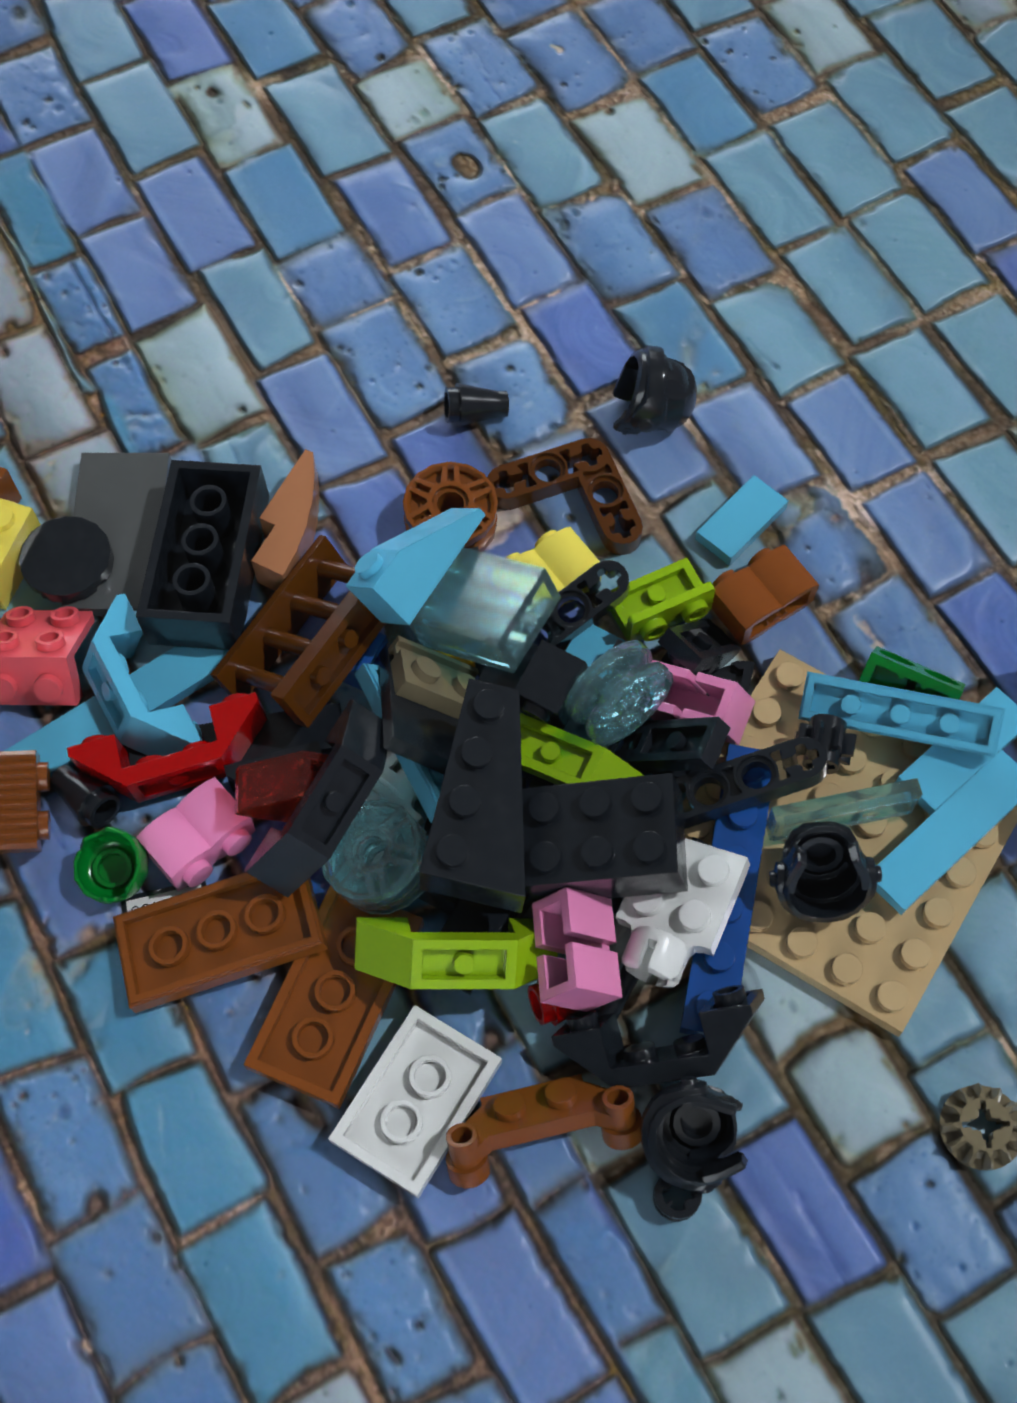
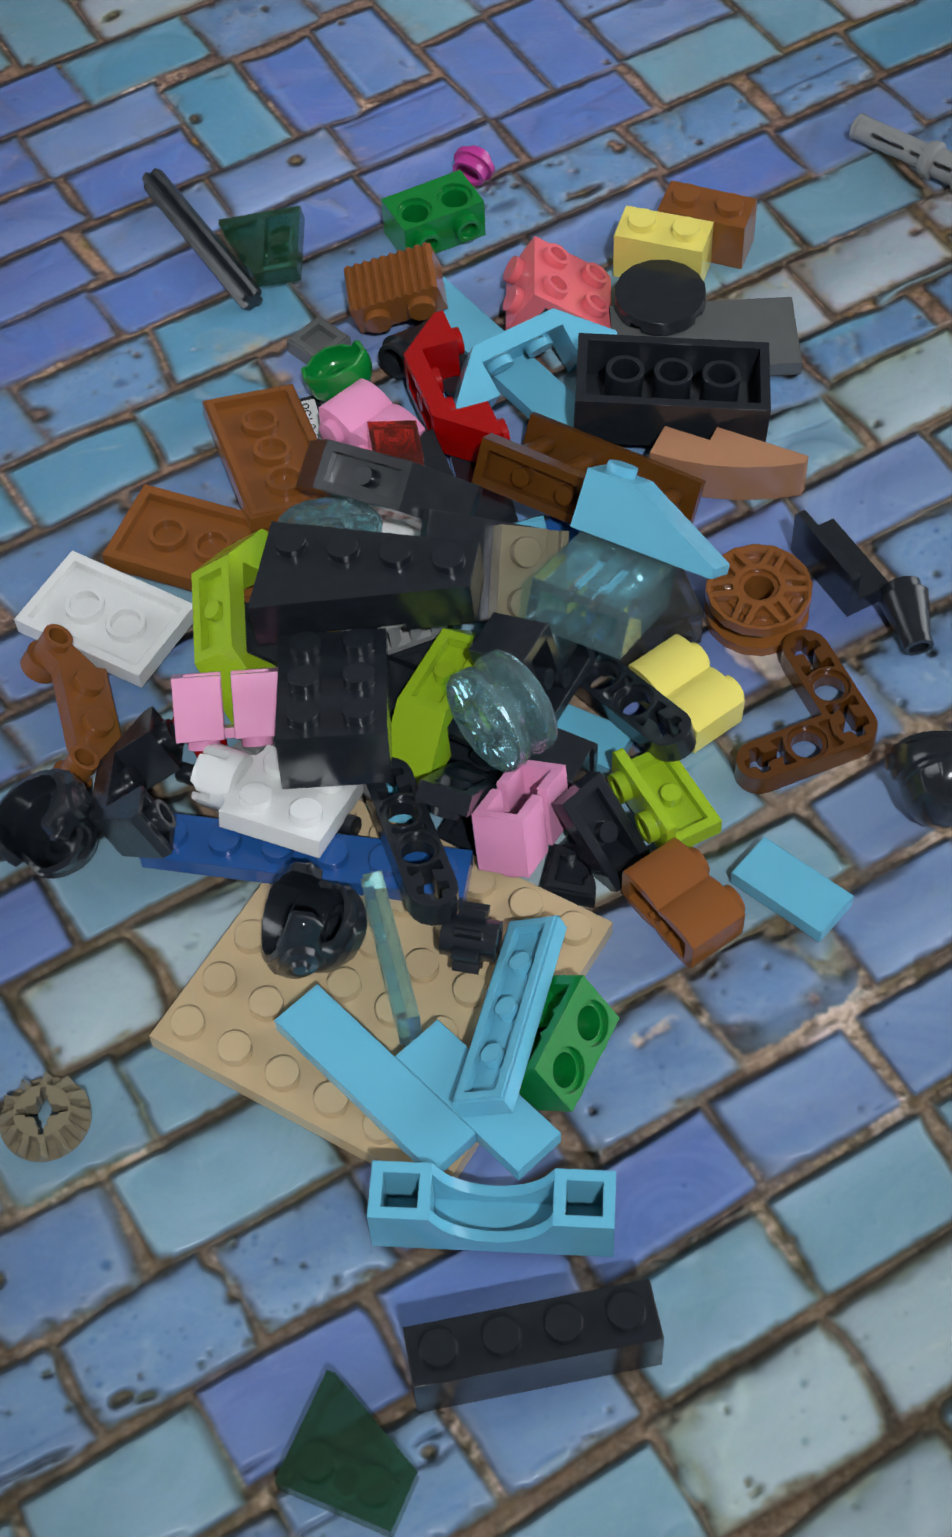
camera: 90 degrees right, 10 degrees down
none -> dark grey tile [286,316,352,365]
none -> black panel [791,510,889,617]

